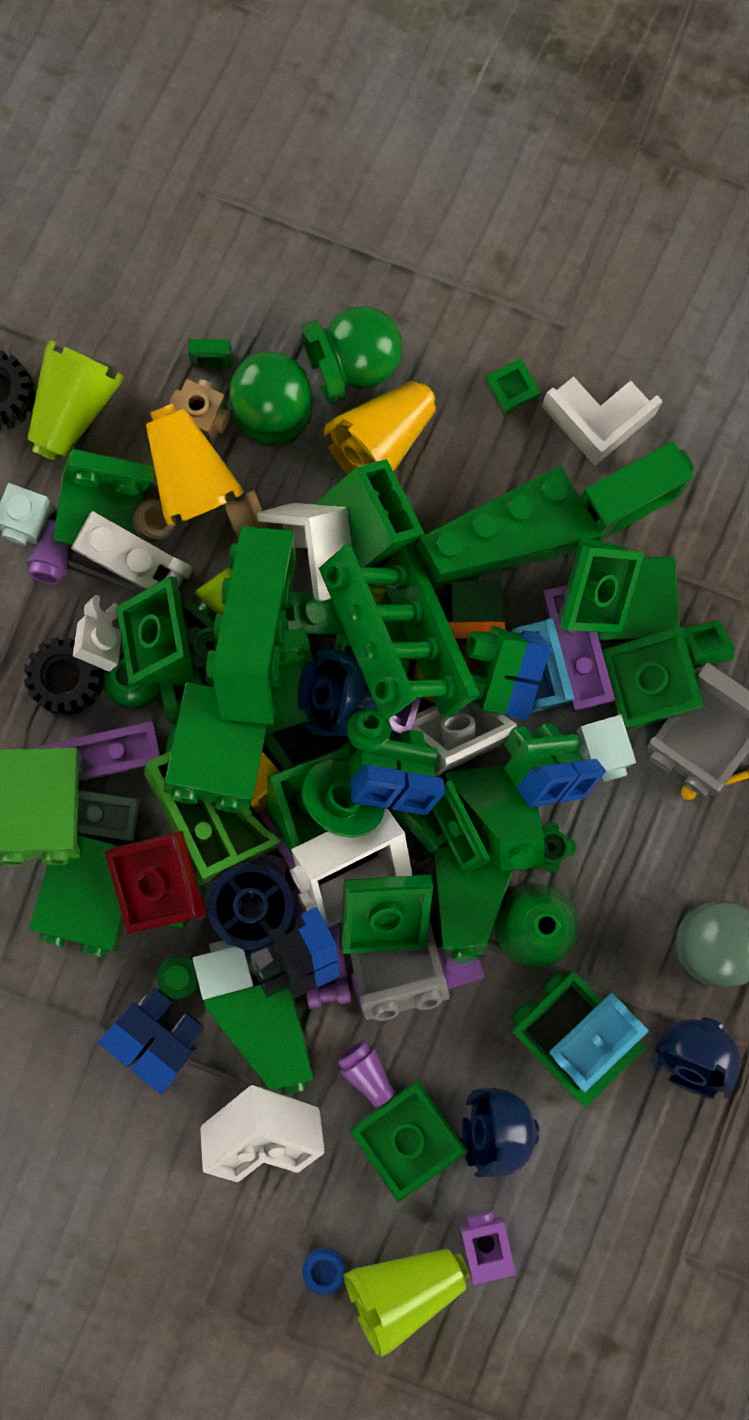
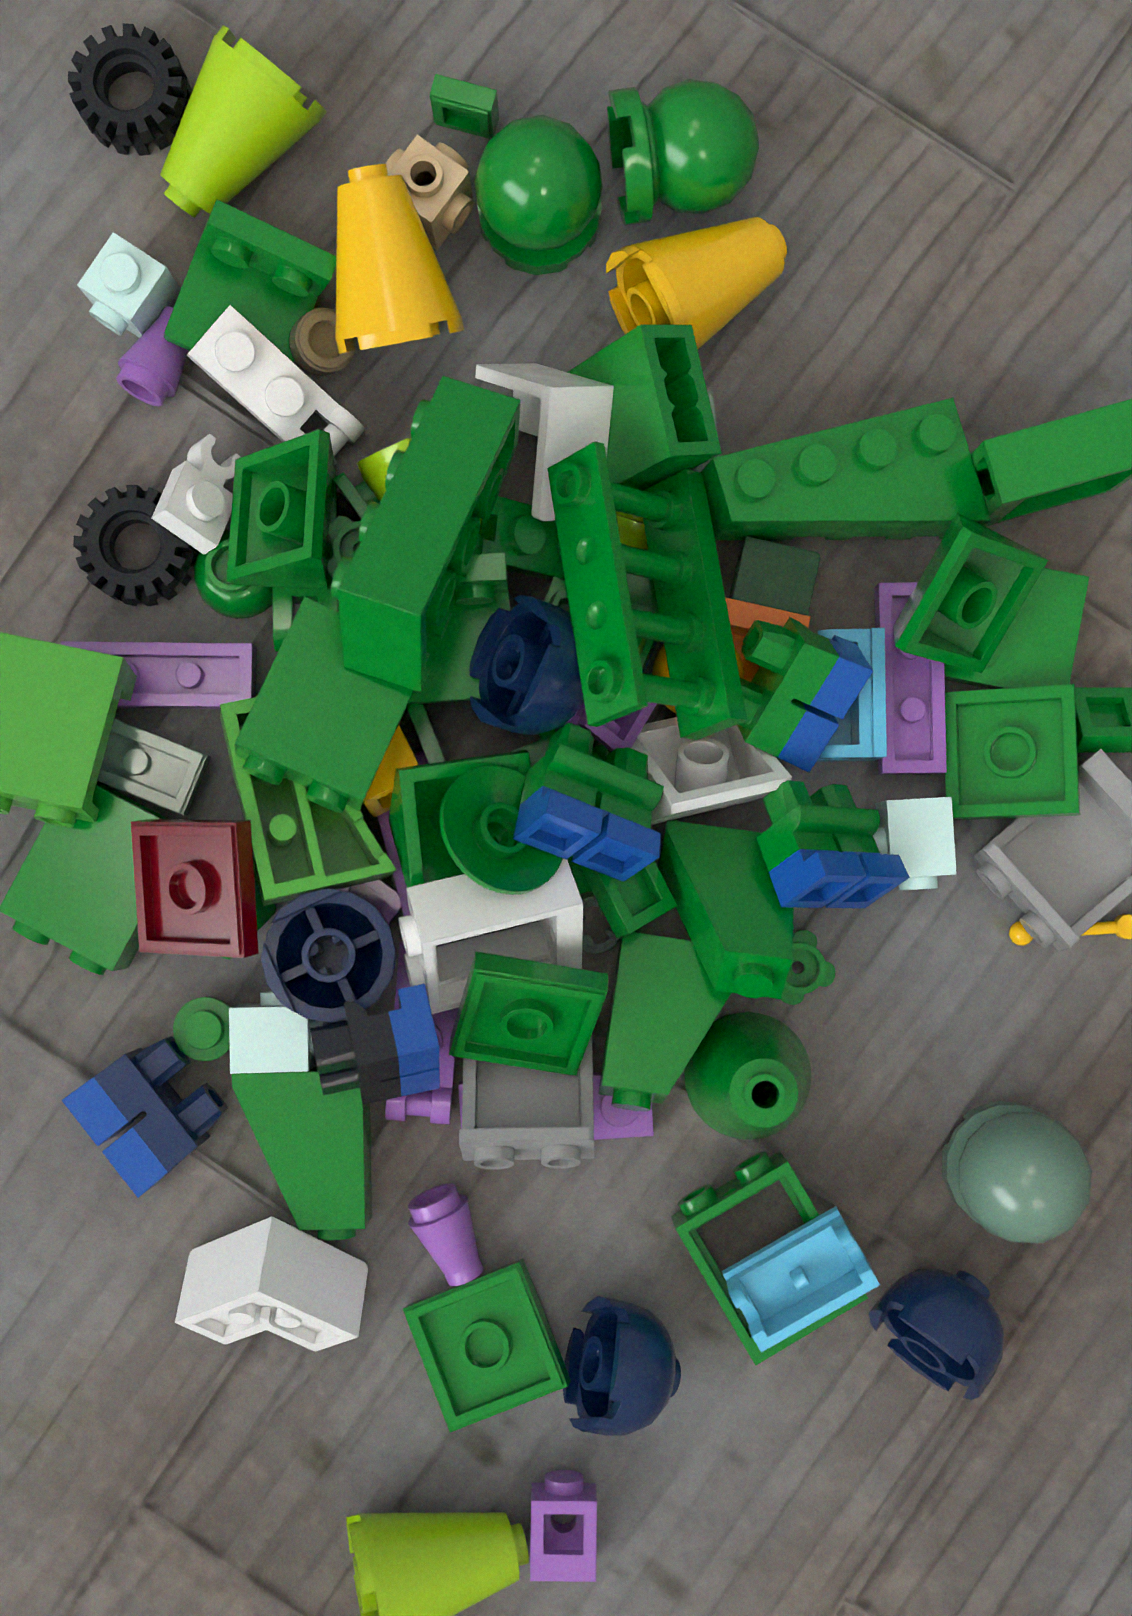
camera: 15 degrees right, 5 degrees up
tan wheel [224,490,268,540] -> none
blue tile [302,1247,346,1295] -> none
green plate [347,709,392,752] -> none
green slope [432,780,490,873] -> none
green plate [484,358,541,416] -> none
white panel [542,376,663,466] -> none

